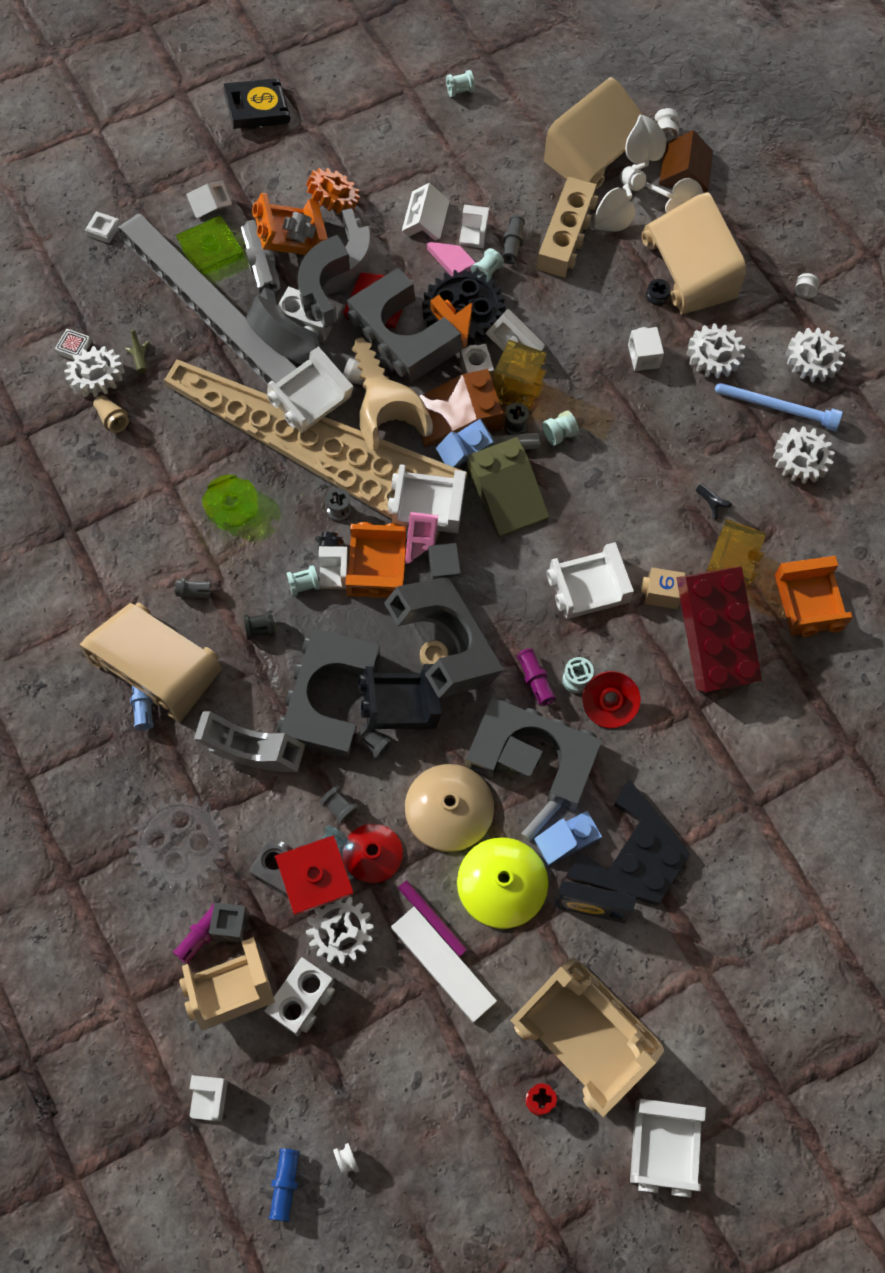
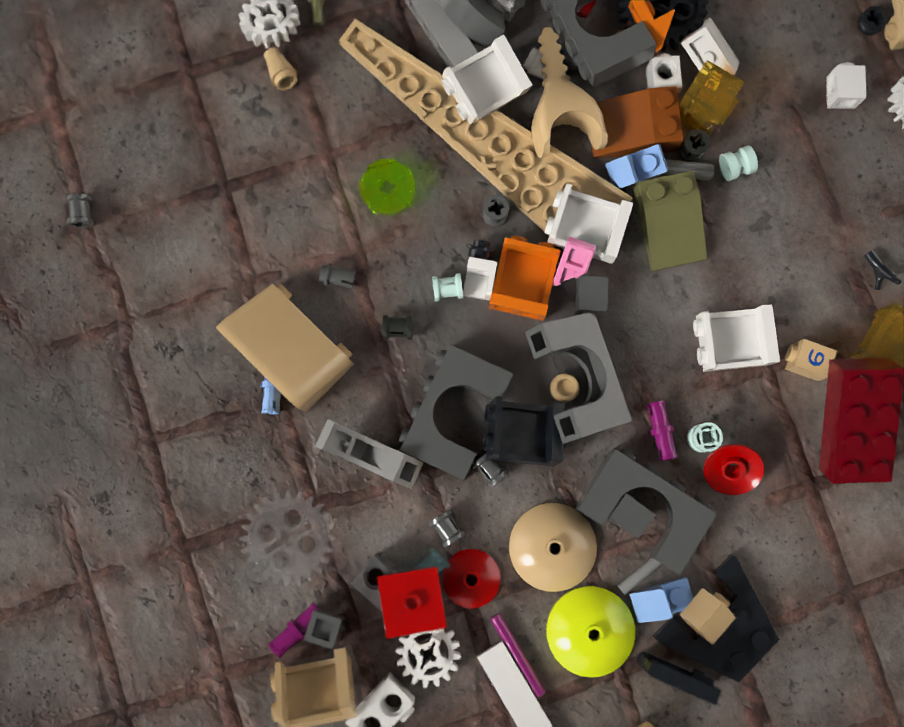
camera: 15 degrees right, 15 degrees up
none -> tan brick [680,588,736,645]

